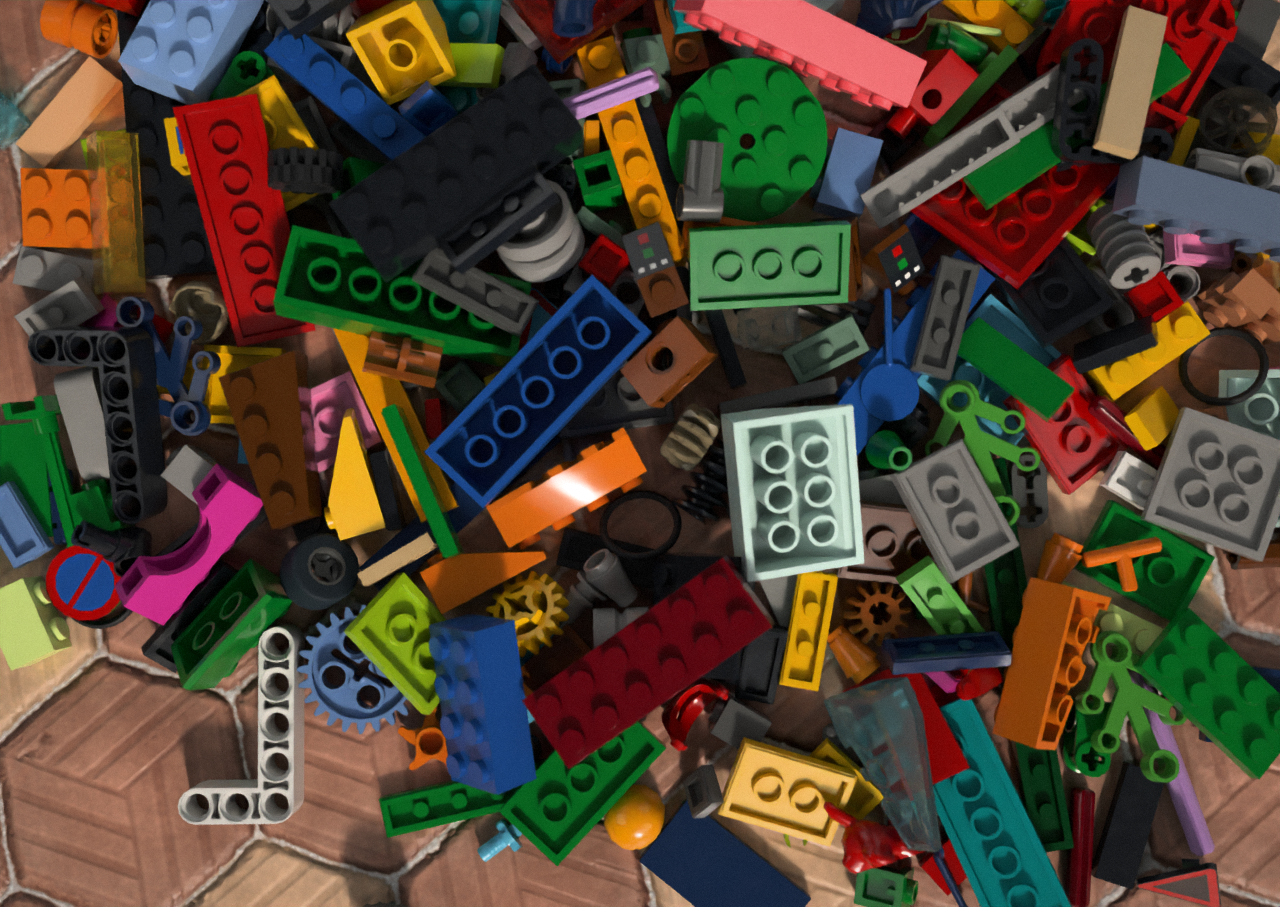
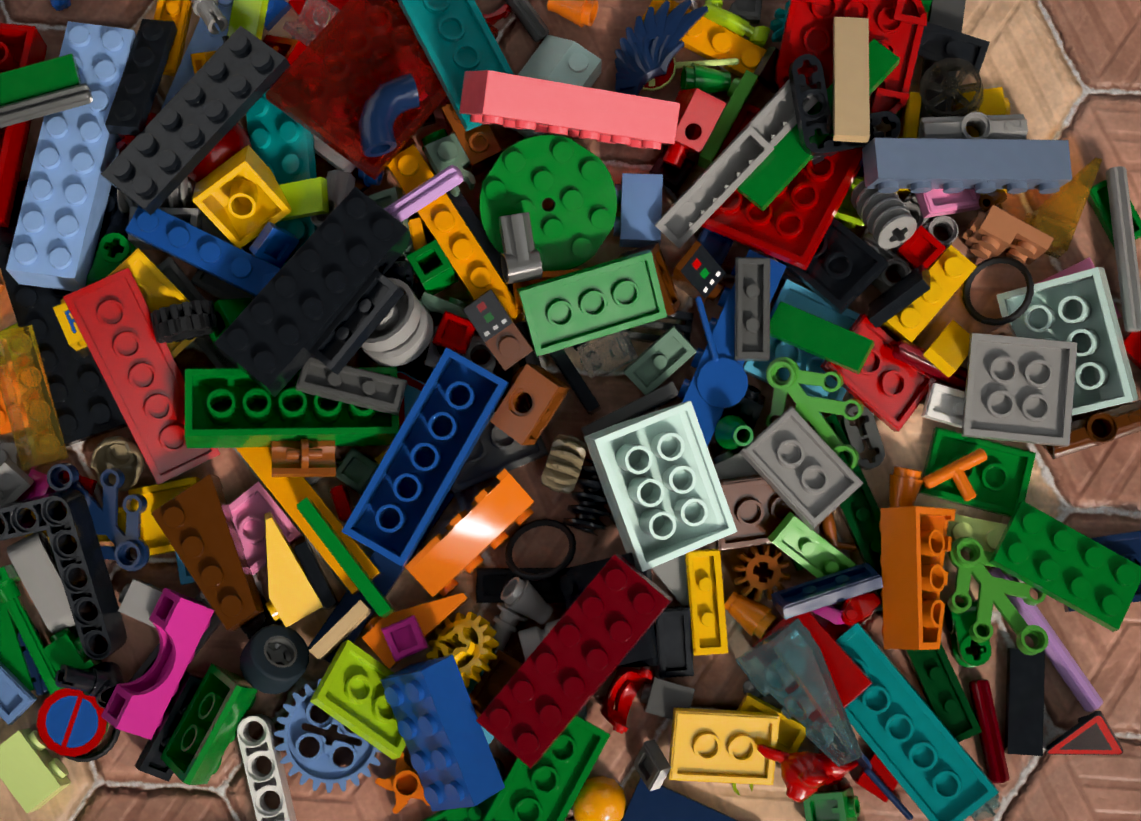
camera: 15 degrees left, 5 degrees down
none -> dark pink tile [382,615,429,662]

